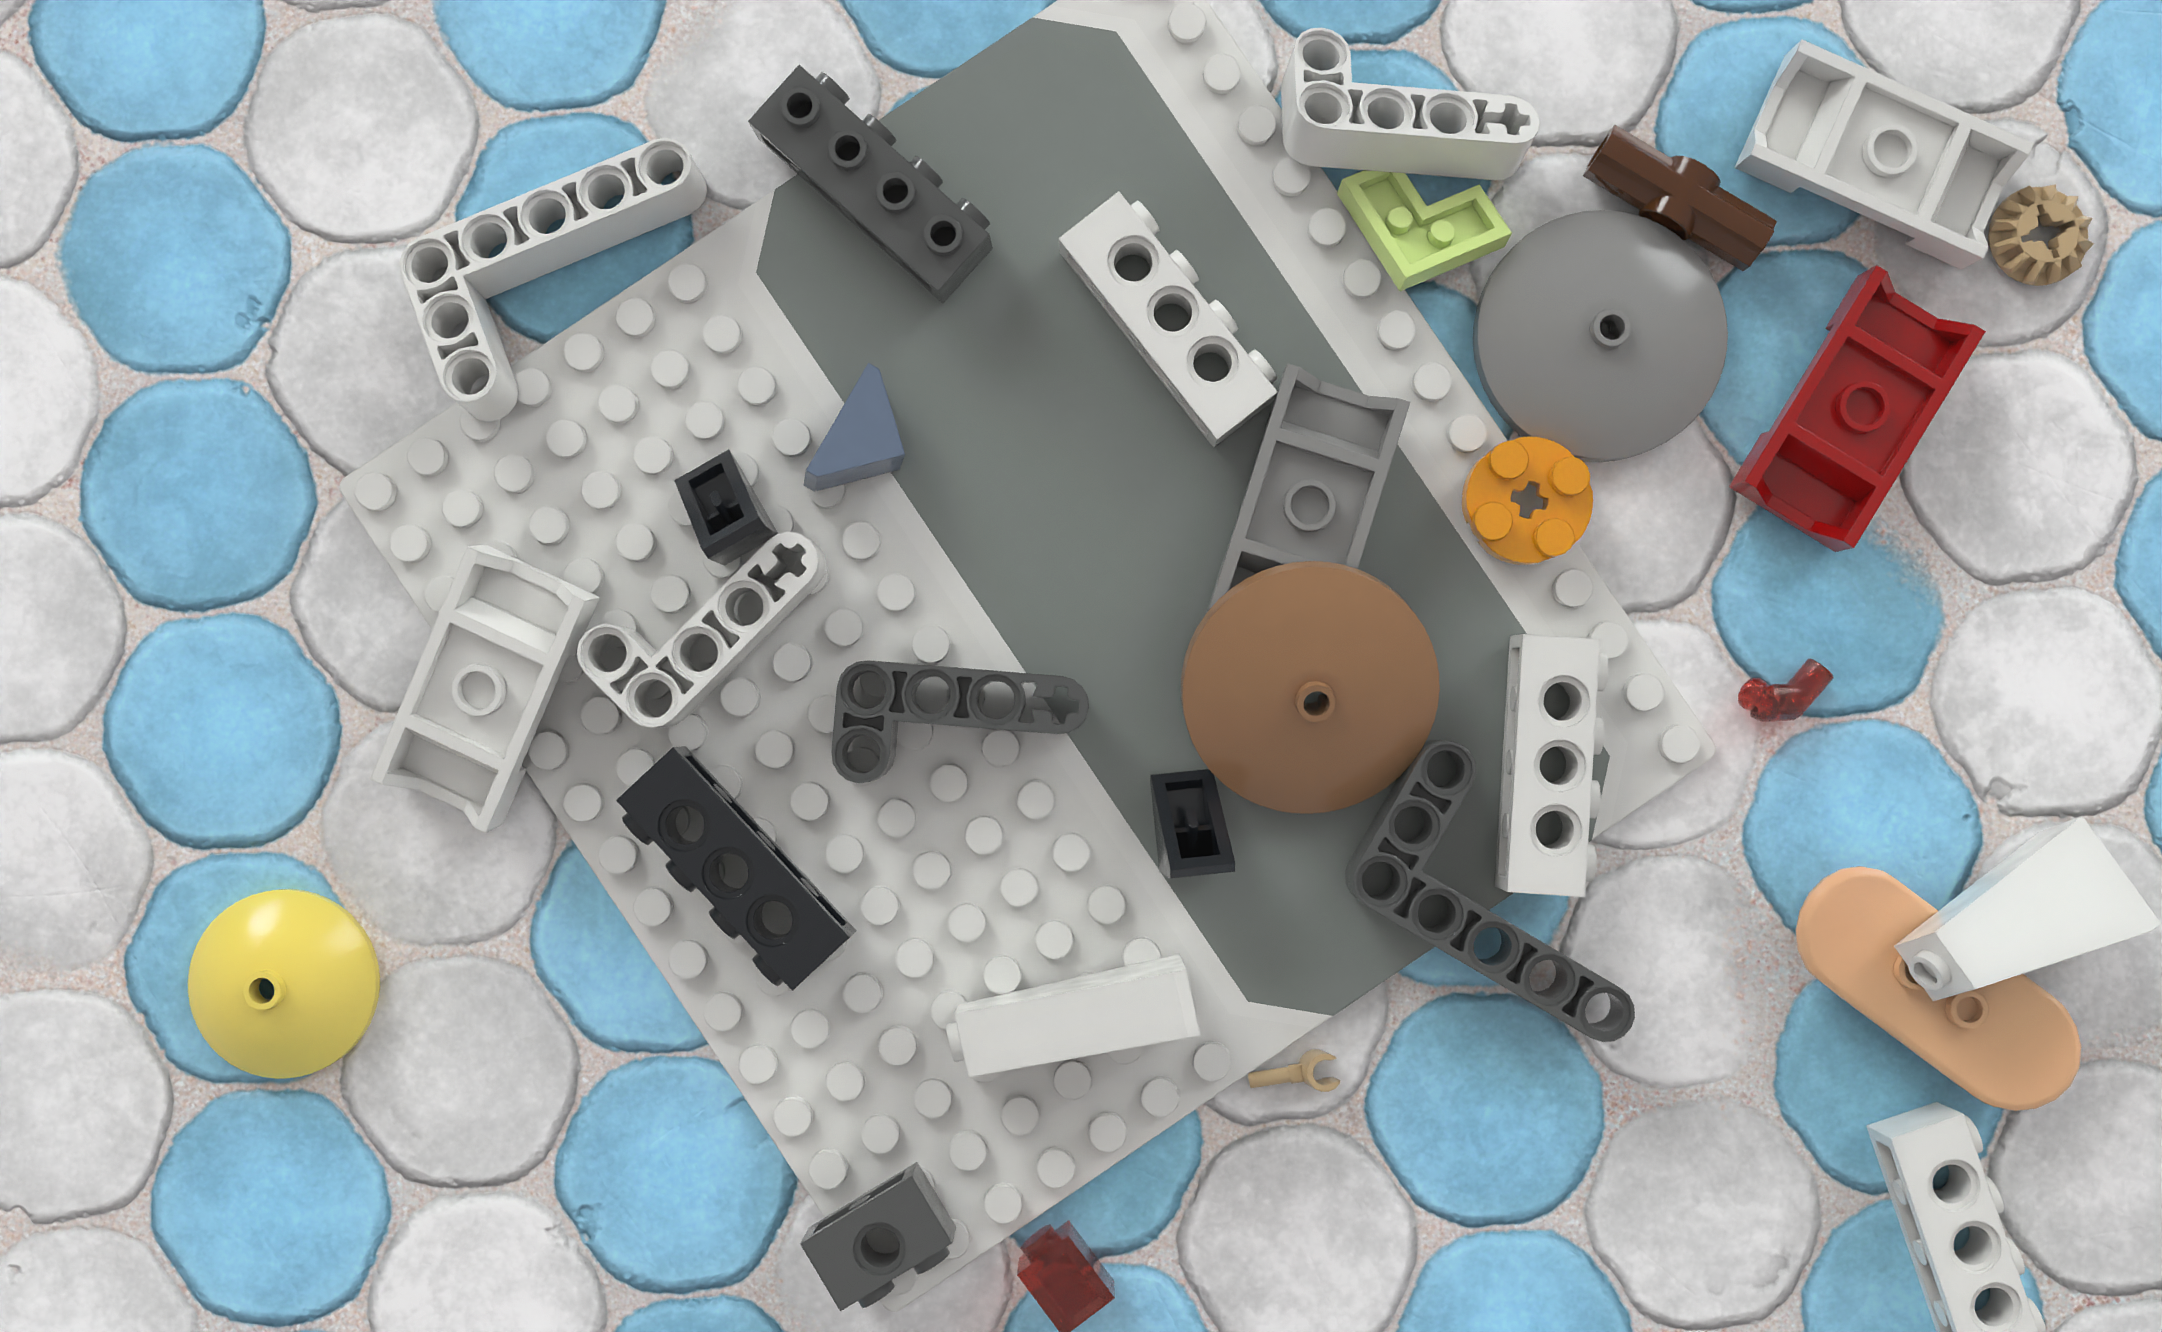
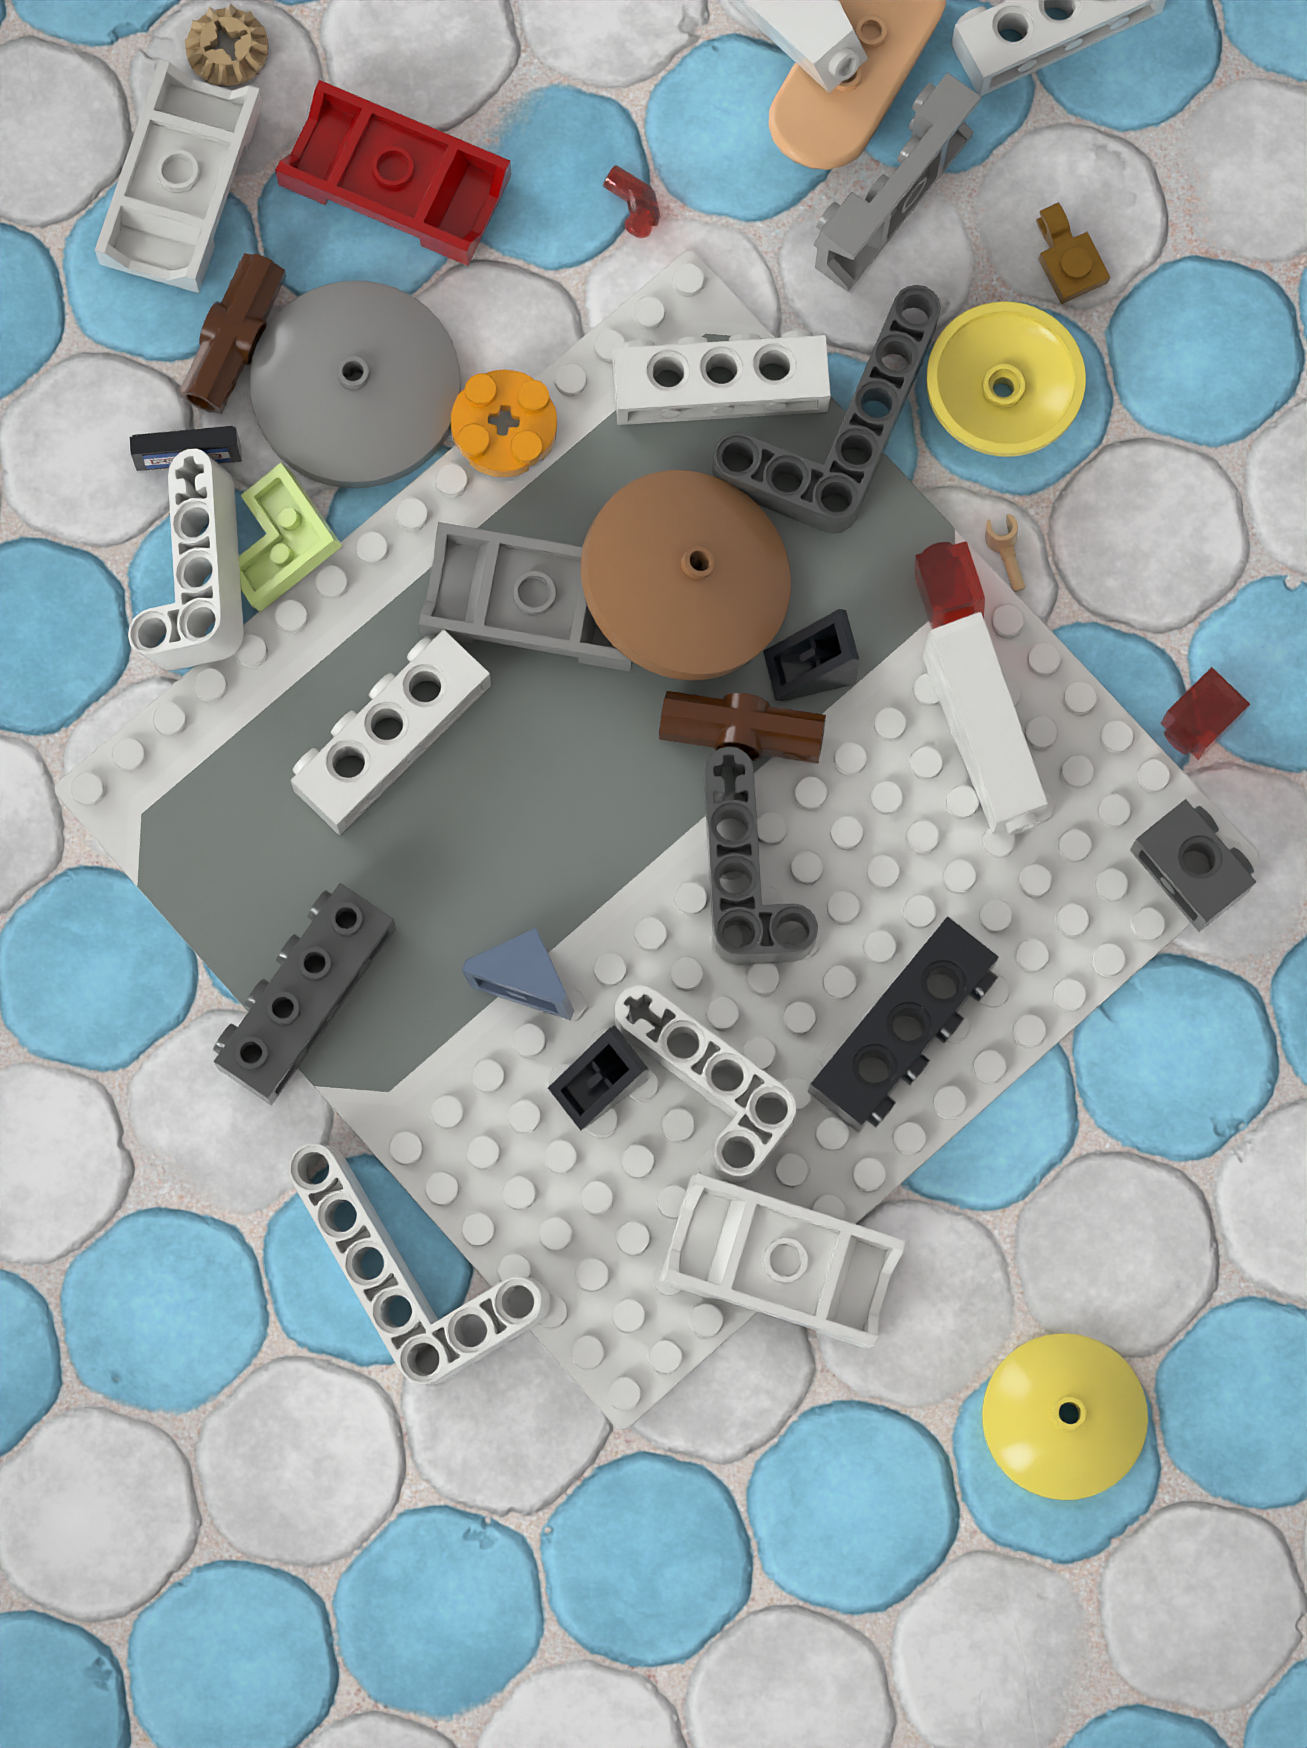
camera: 100 degrees left, 10 degrees down
none -> black tile [129,426,242,471]
none -> reddish brown piece [659,691,826,764]
none -> light grey piece [814,72,981,292]
none -> clear red brick [915,541,985,630]
none -> light yellow dish [926,301,1086,457]
none -> pearl gold plate [1036,202,1111,304]

